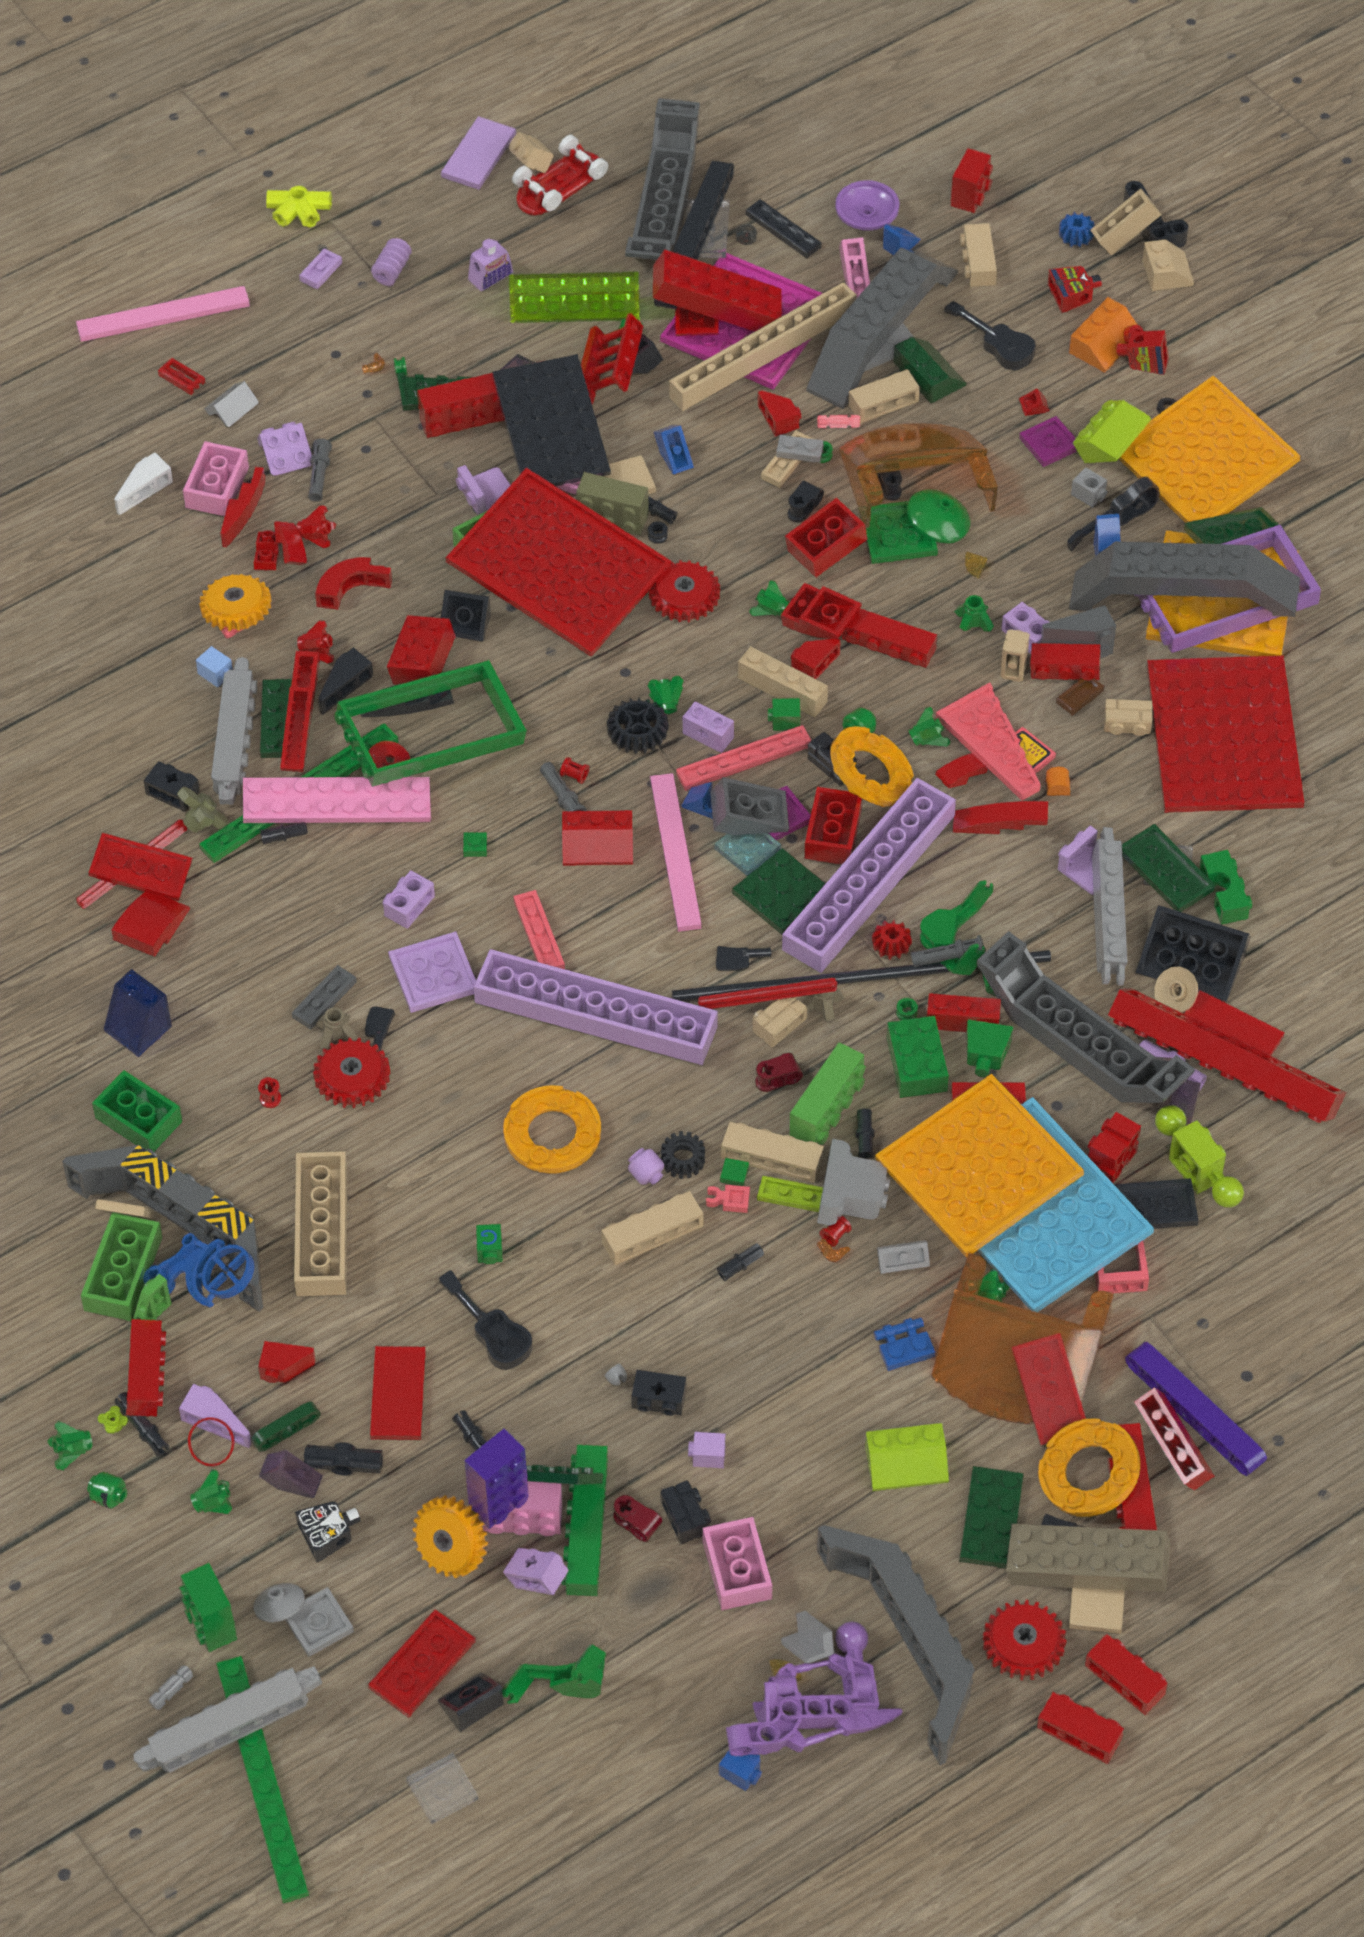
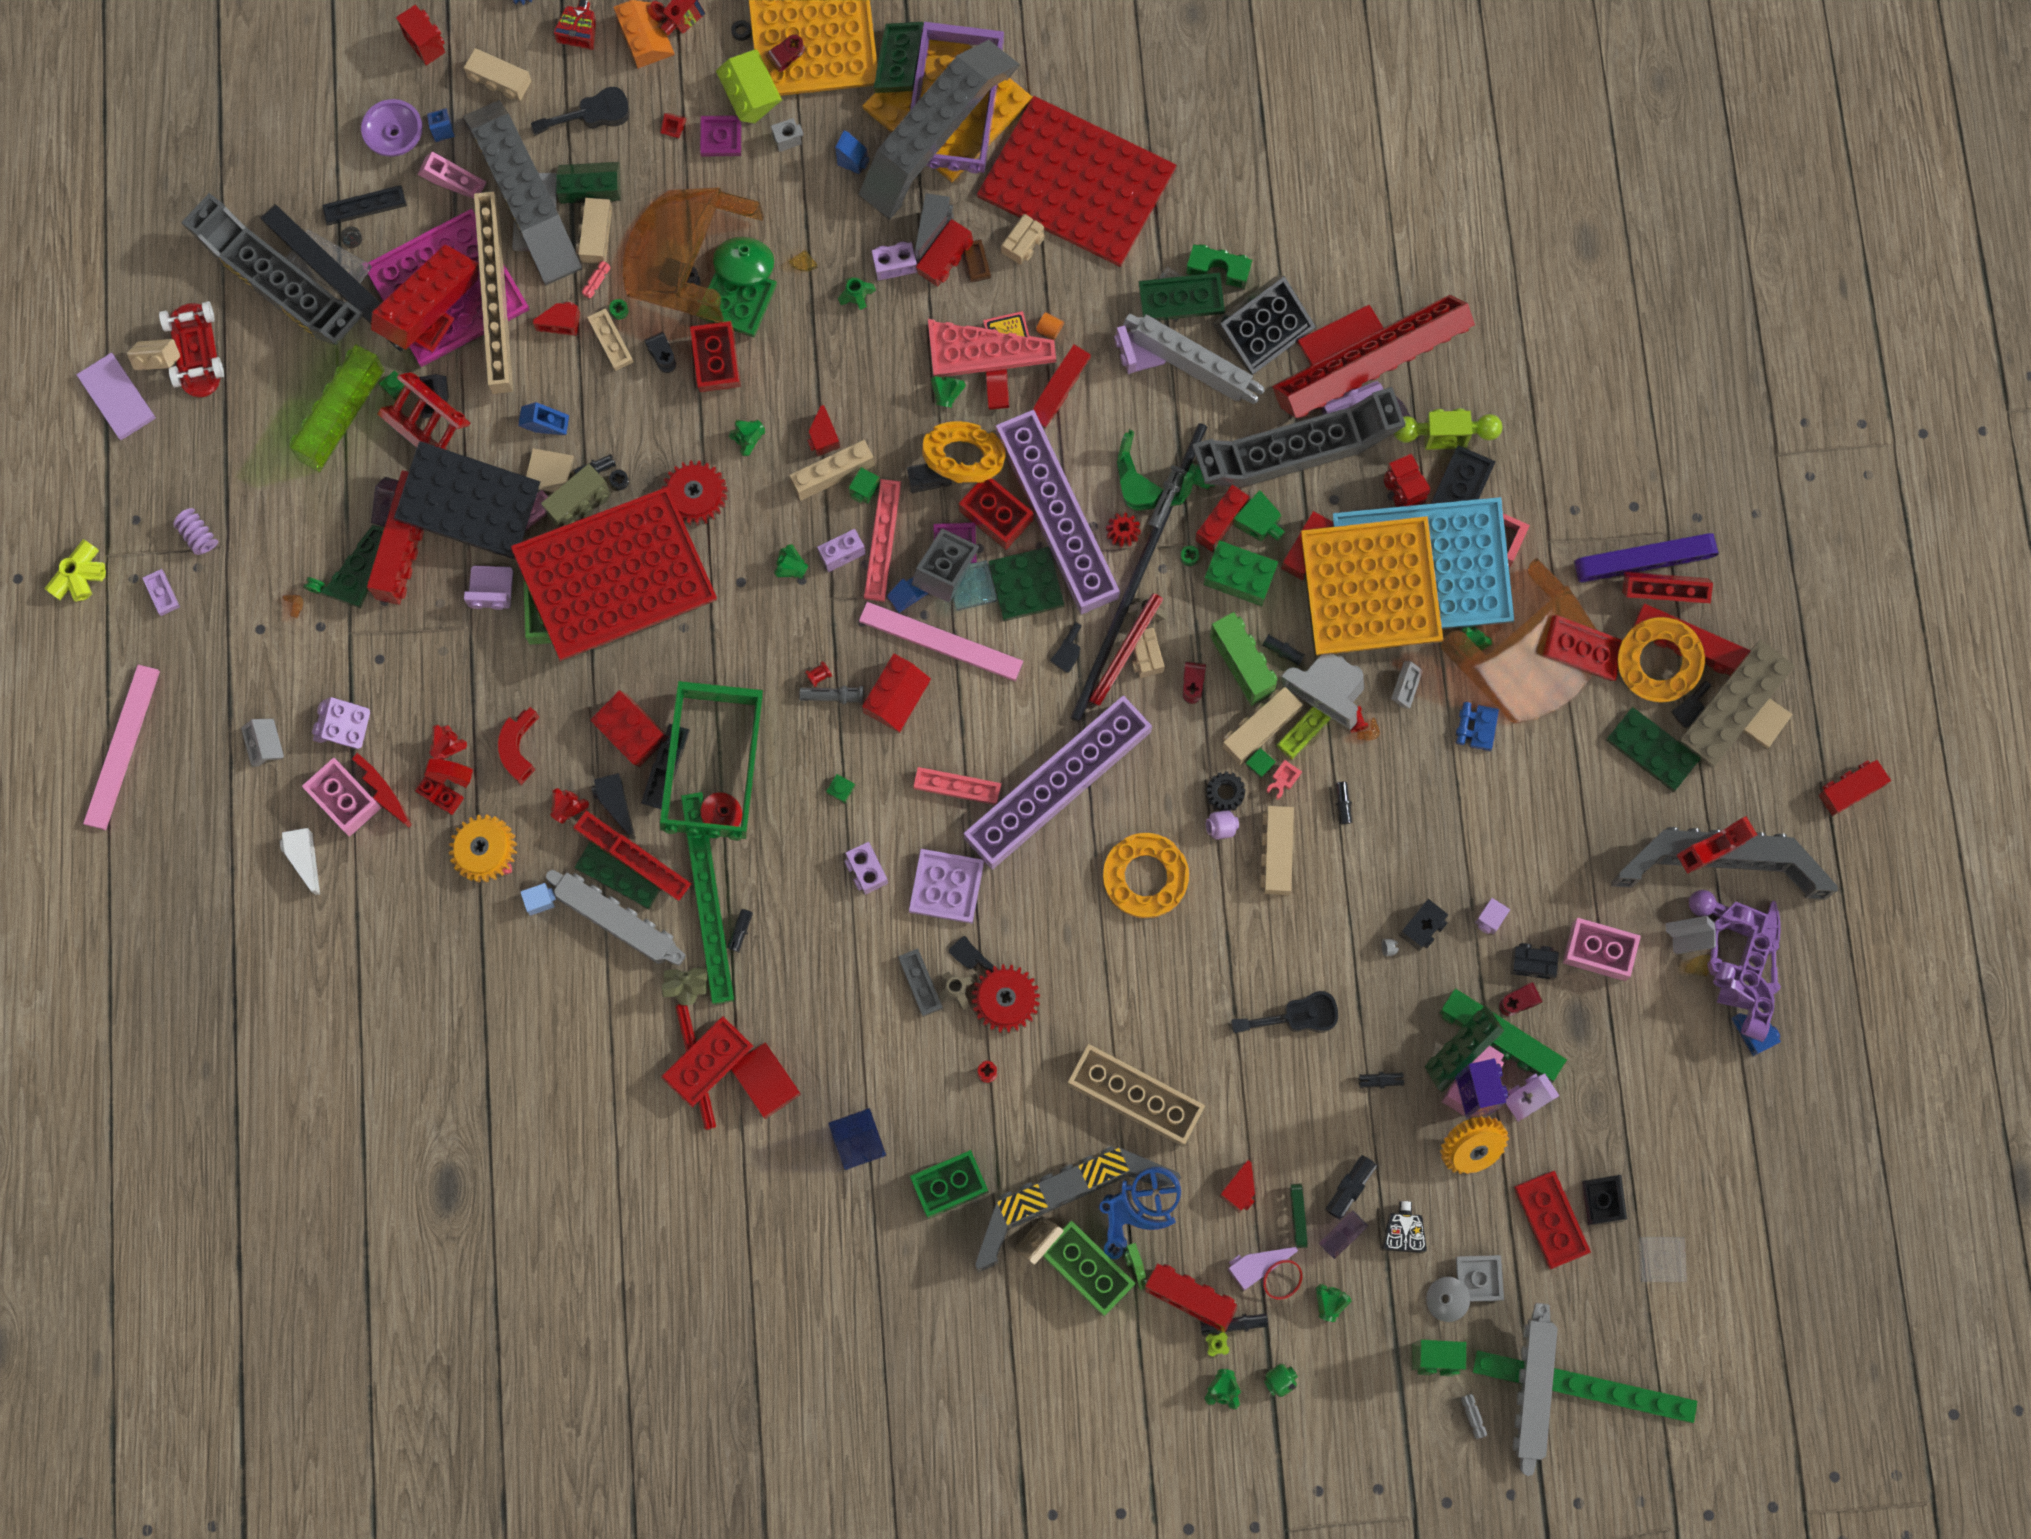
camera: 60 degrees left, 20 degrees up
black brick [143,761,200,812] -> none
red tile [158,358,205,395] -> none
bright pink plate [243,777,431,823] -> none
dark grey pin [308,439,332,502] -> none
red tile [370,1346,426,1440] -> none
black slope [441,589,491,642] -> none
lavender torso [468,239,513,292] -> none
green brick [476,1224,503,1265] -> none
green piece [502,1644,606,1704] -> none
black gear [607,697,669,755] -> none
light grey plate [776,435,824,463] -> none
red slope [781,582,862,639] -> none
red brick [842,608,937,668] -> none
green head [842,707,876,733] -> none
lime slope [865,1423,949,1491] -> none
red gear [982,1600,1066,1681] -> none
tan brick [1000,629,1030,682] -> none
black piece [1067,476,1160,552] -> none
red brick [1085,1634,1168,1715] -> none
tan dish [1154,967,1198,1013] -> none
none -> dark red piece [766,34,805,72]
none -> red arch [1677,816,1757,874]

